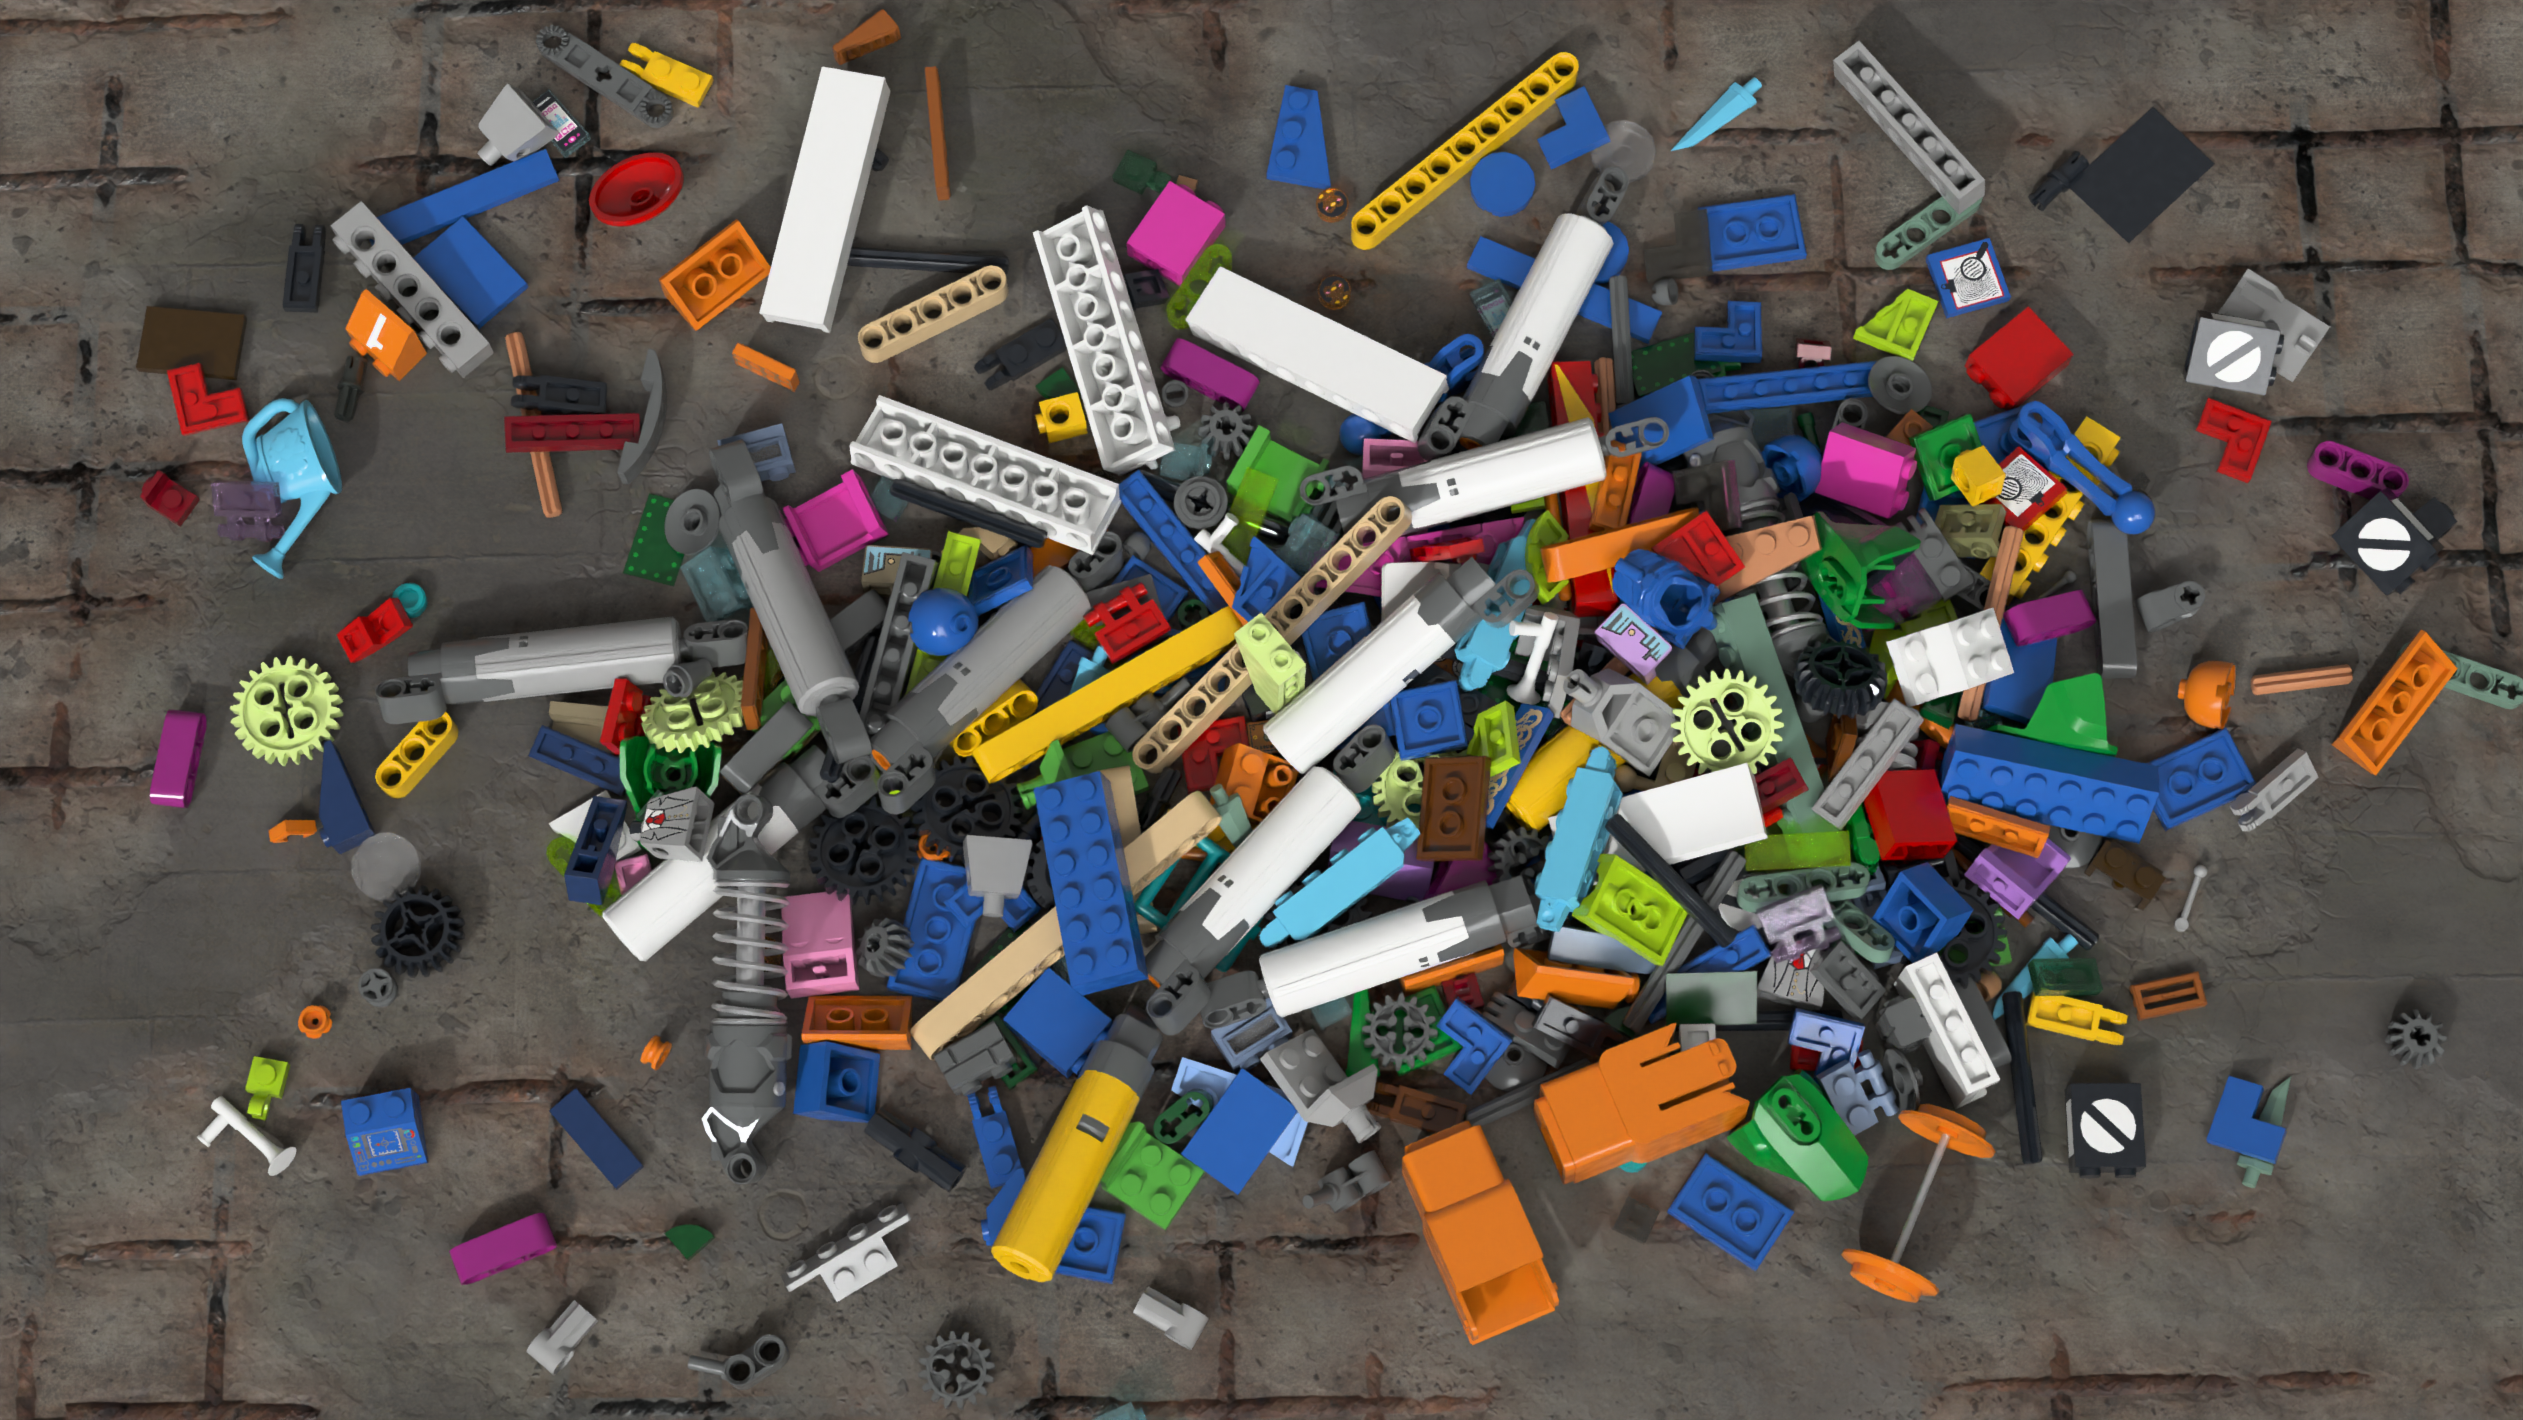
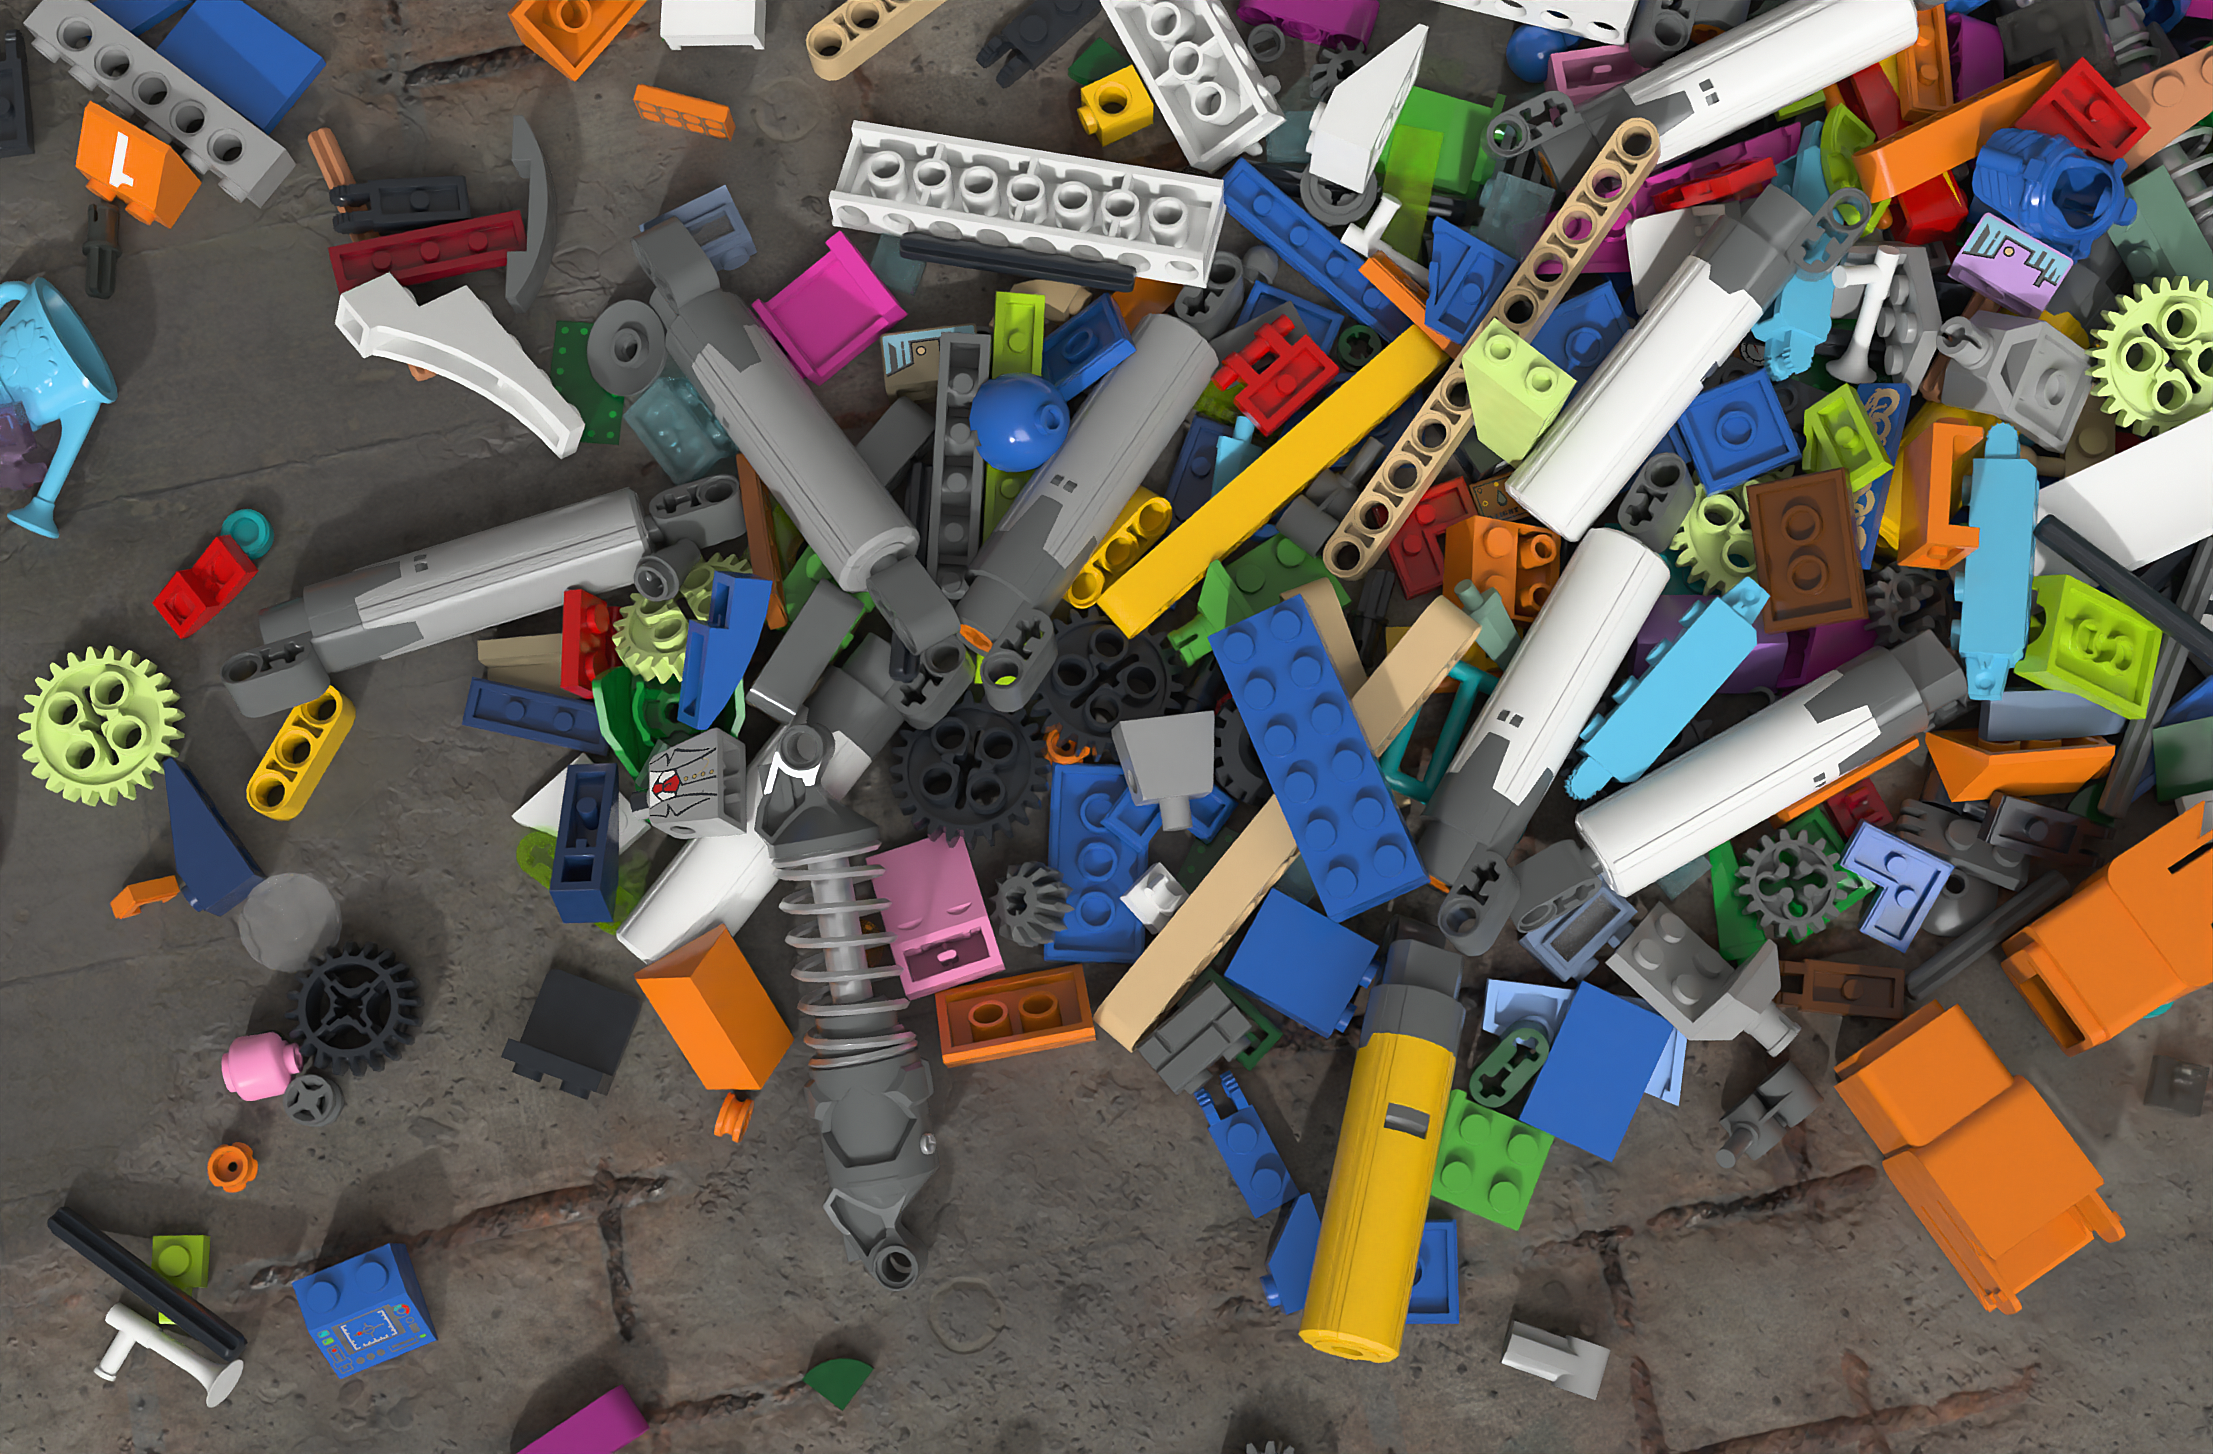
camera: 10 degrees left, 5 degrees up
dark blue tile [549,1088,644,1190] -> none
bright pink tile [615,854,652,895] -> none
bracket [781,1203,911,1302] -> none
blue slope [793,1041,880,1123] -> none
black piece [864,1107,967,1193] -> none
none -> black axle [47,1206,248,1362]
none -> bright pink head [221,1030,303,1101]
none -> white arch [335,272,585,459]
none -> black bracket [501,969,641,1100]
none -> orange slope [634,923,795,1090]
none -> blue slope [677,570,773,730]
none -> white tile [1120,862,1190,935]
none -> white slope [1306,23,1429,194]
none -> orange panel [1897,417,1984,570]

